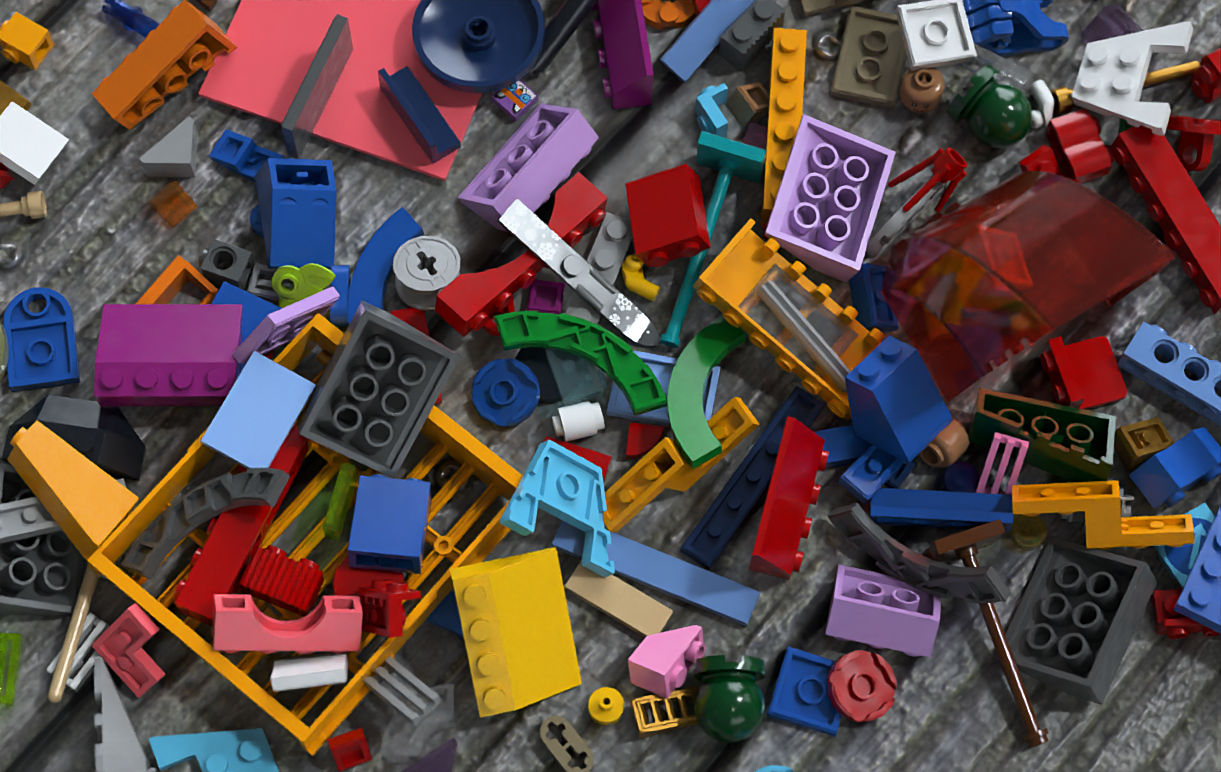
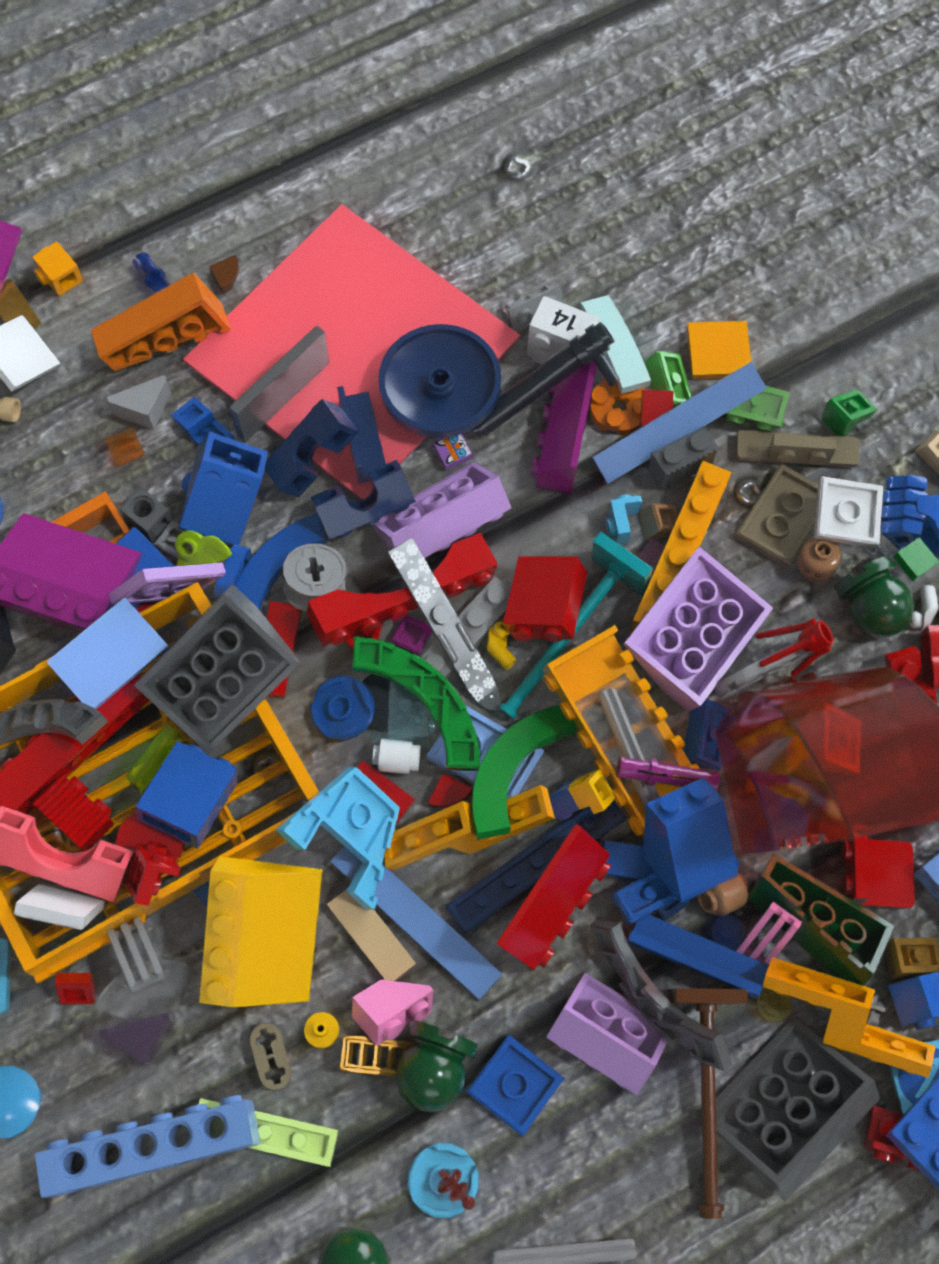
camera: 20 degrees right, 0 degrees up
red tile [827,650,897,722] -> none
none -> dark blue arch [265,399,359,498]
none -> dark blue arch [311,460,416,539]
none -> yellow leg [549,769,616,820]
none -> magenta pin [616,756,720,792]
none -> tile [893,537,939,581]

